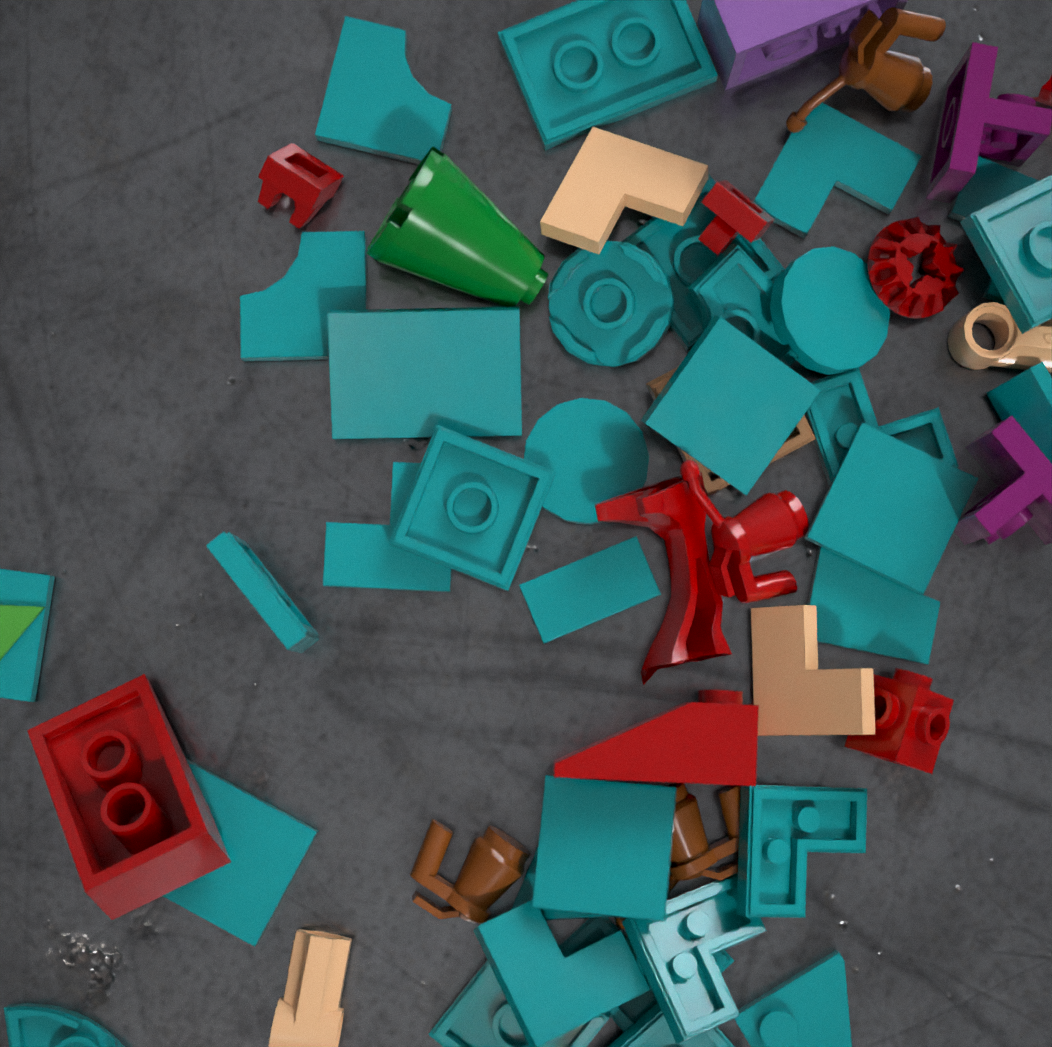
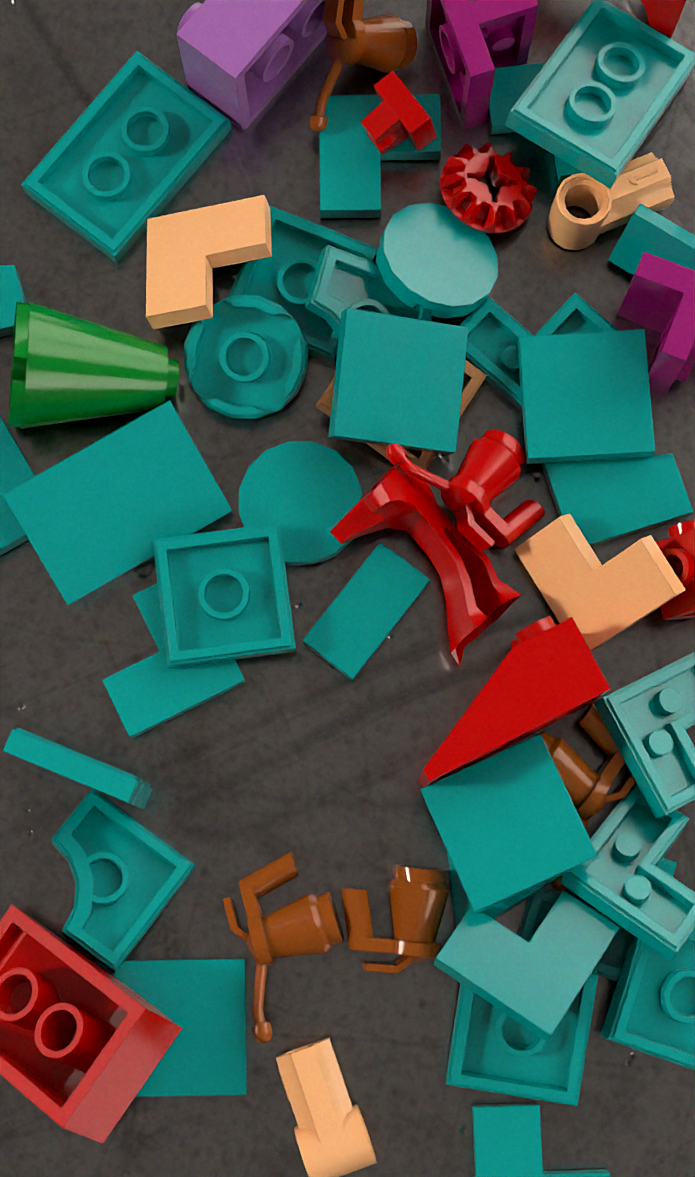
camera: 30 degrees left, 5 degrees down
red tile [698,180,775,255] -> none
none -> teal tile [51,789,195,974]
none -> dark orange piece [223,851,344,1043]
none -> red tile [361,70,438,155]

